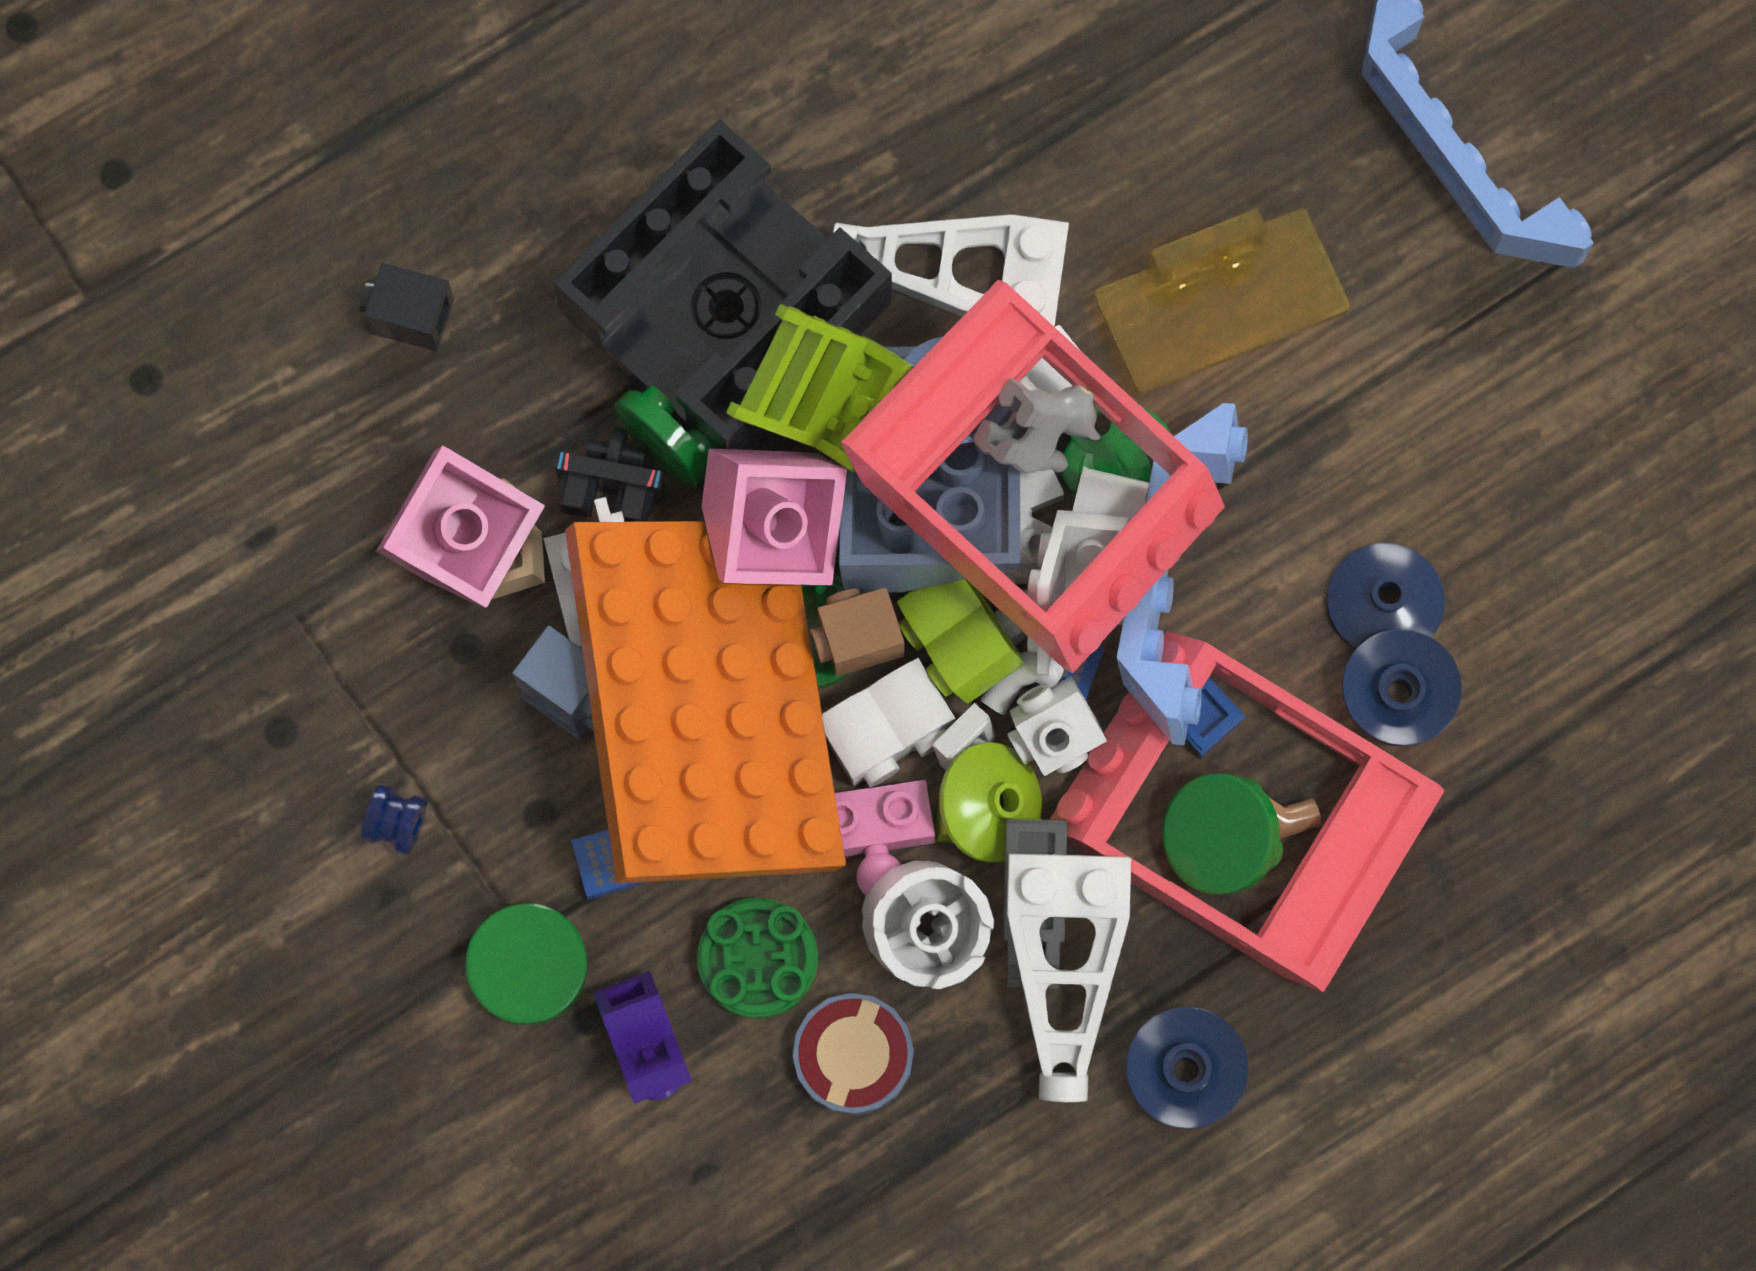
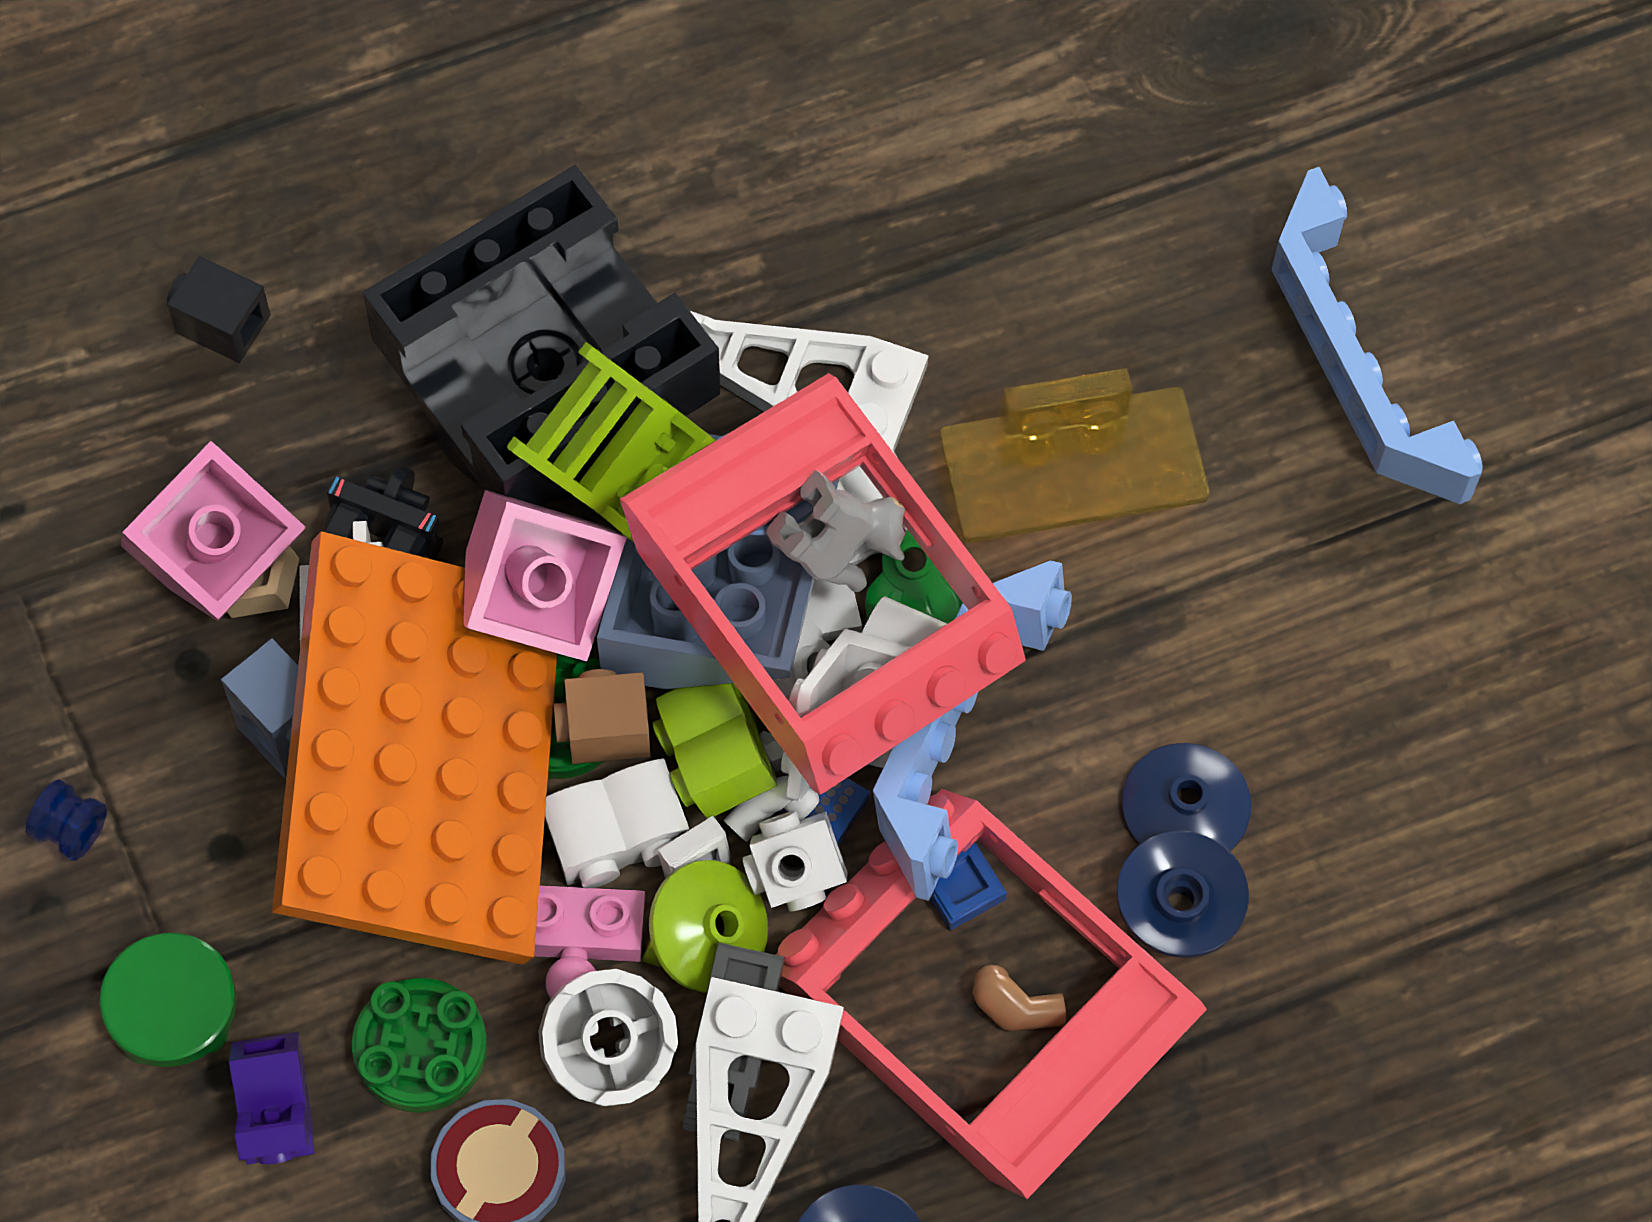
camera: 10 degrees right, 10 degrees down
blue tile [571,830,646,900] -> none
green tile [614,385,715,489] -> none
green tile [1162,774,1283,894] -> none

